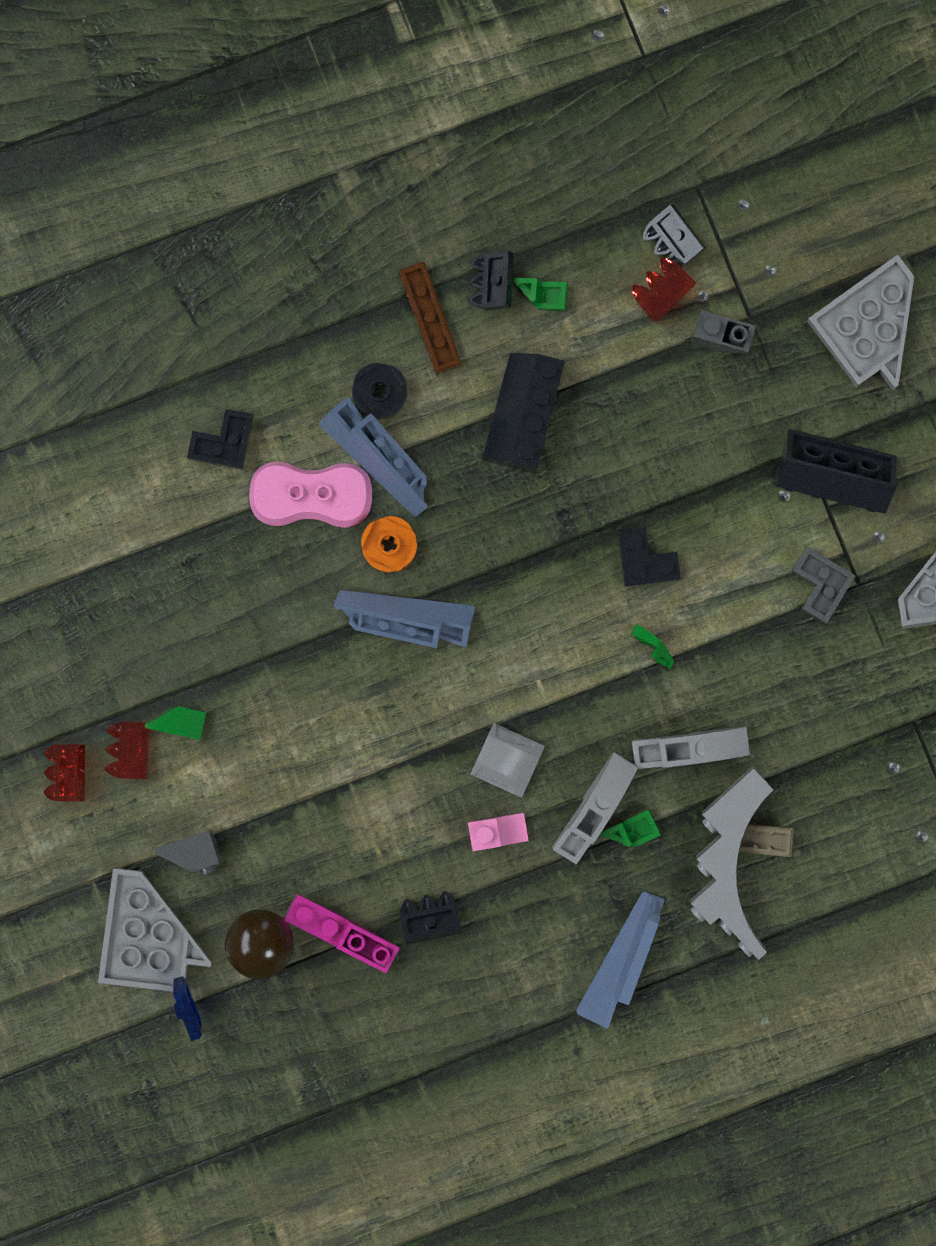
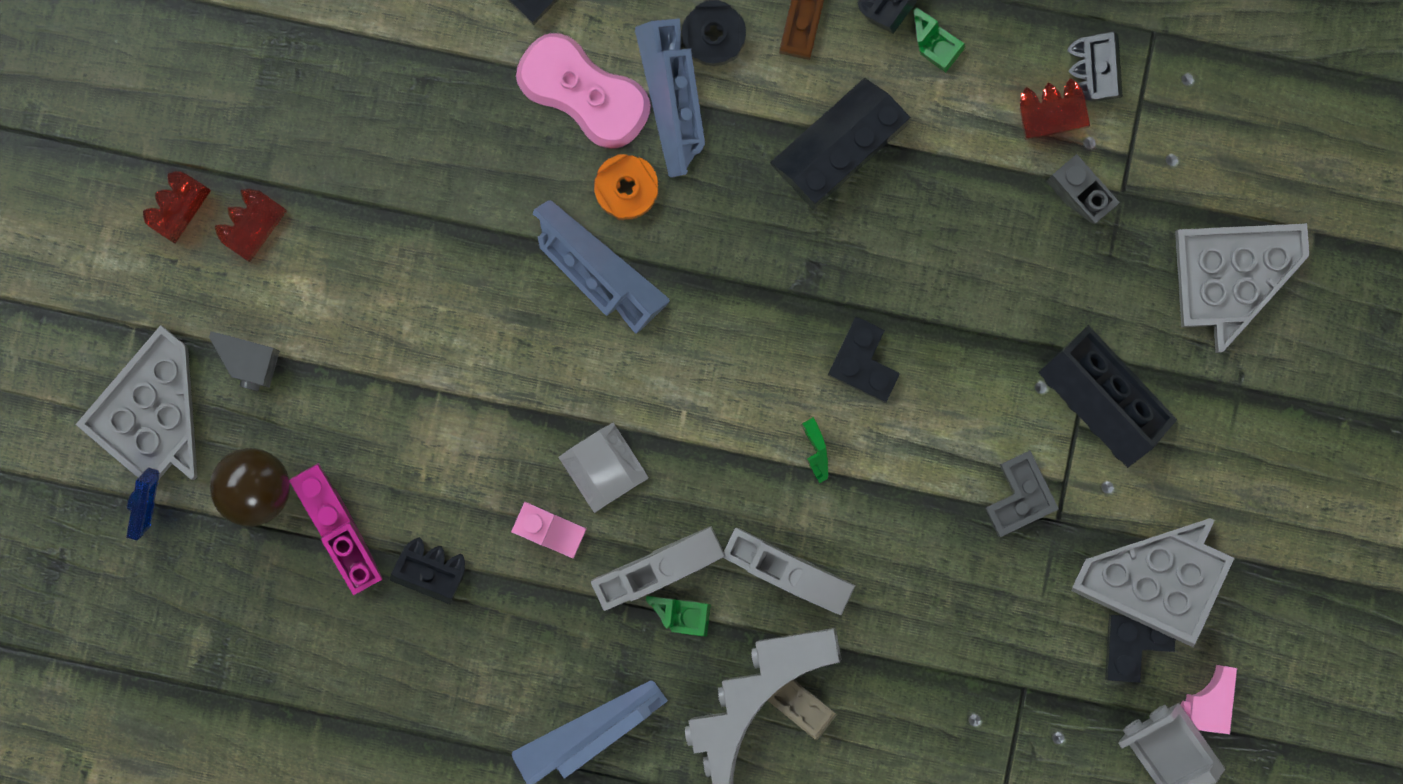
camera: 35 degrees right, 0 degrees up
green slope [144,706,206,740] -> none

